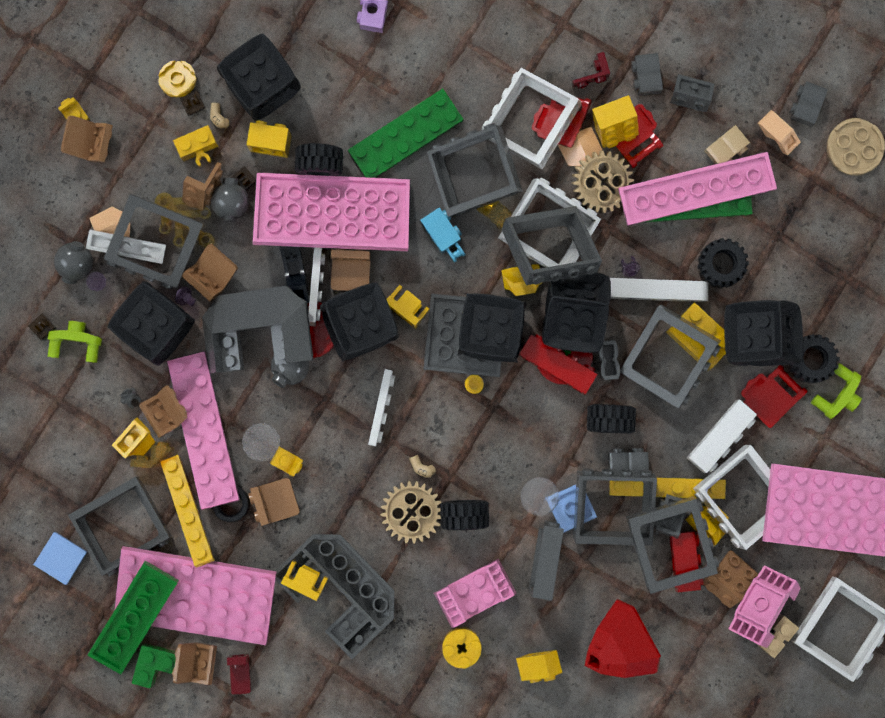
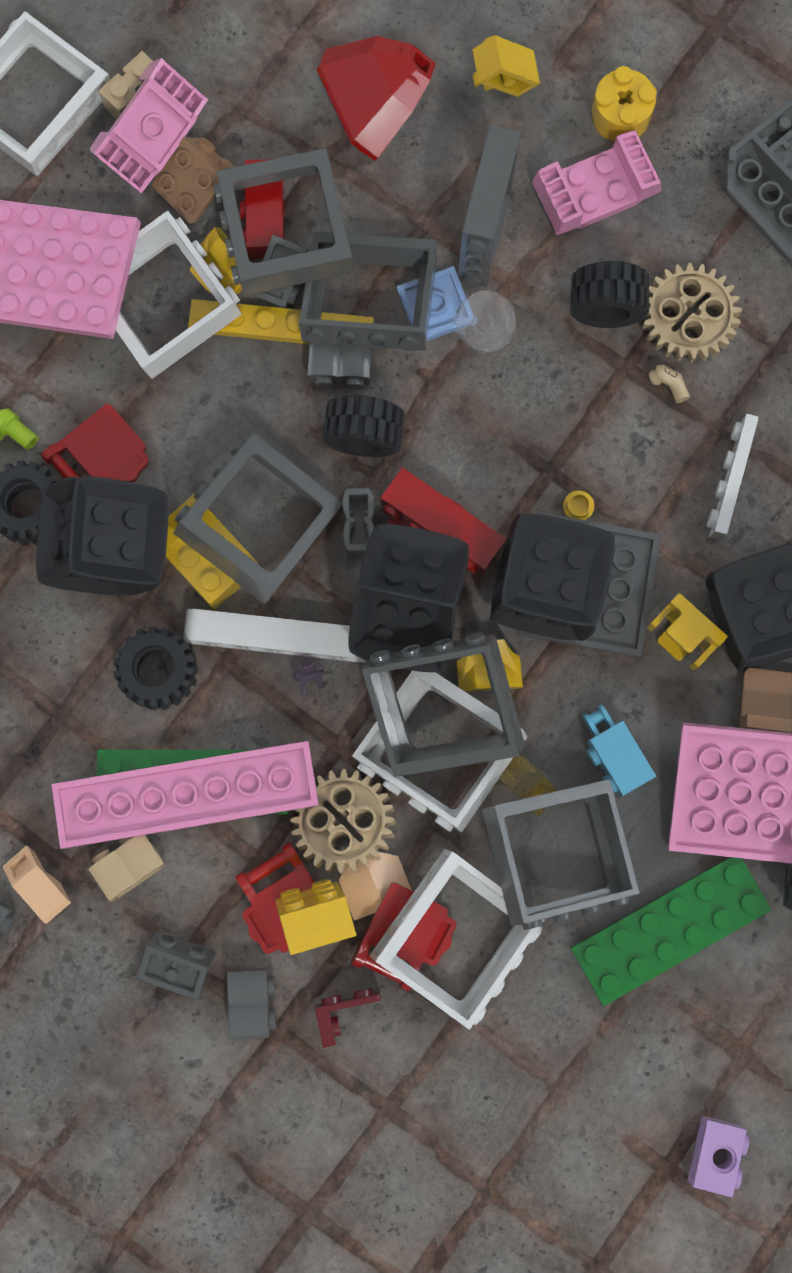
camera: 175 degrees left, 5 degrees down
white brick [687,399,757,473] -> none

